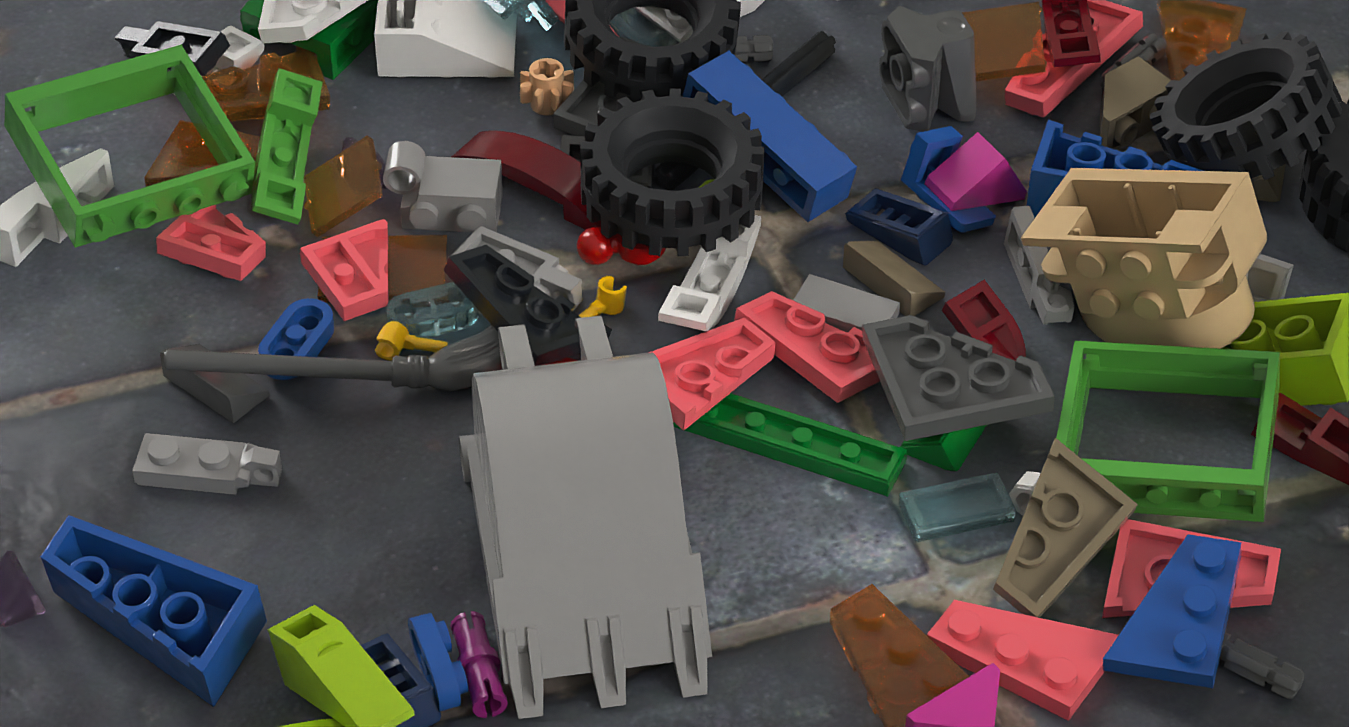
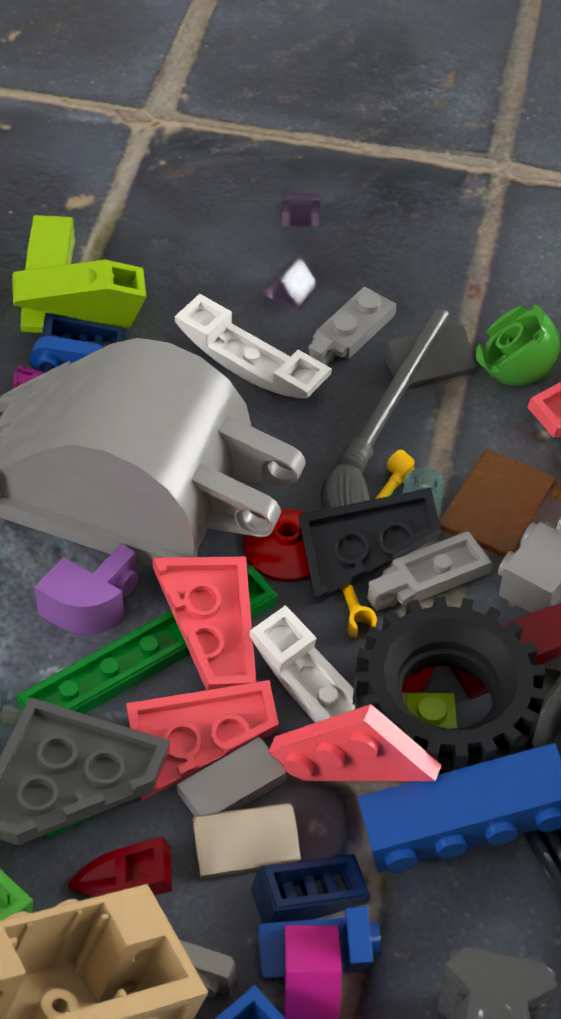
camera: 120 degrees right, 5 degrees up
blue wedge [40,515,267,707] -> none
blue plate [258,298,334,380] -> none
coral wing [300,219,388,321] -> none
none -> medium lavender brick [34,544,138,634]
none -> white slope [175,294,332,398]
none -> slope [263,257,316,309]
none -> coral wing [268,704,441,782]
none -> bright green cylinder [476,304,561,387]

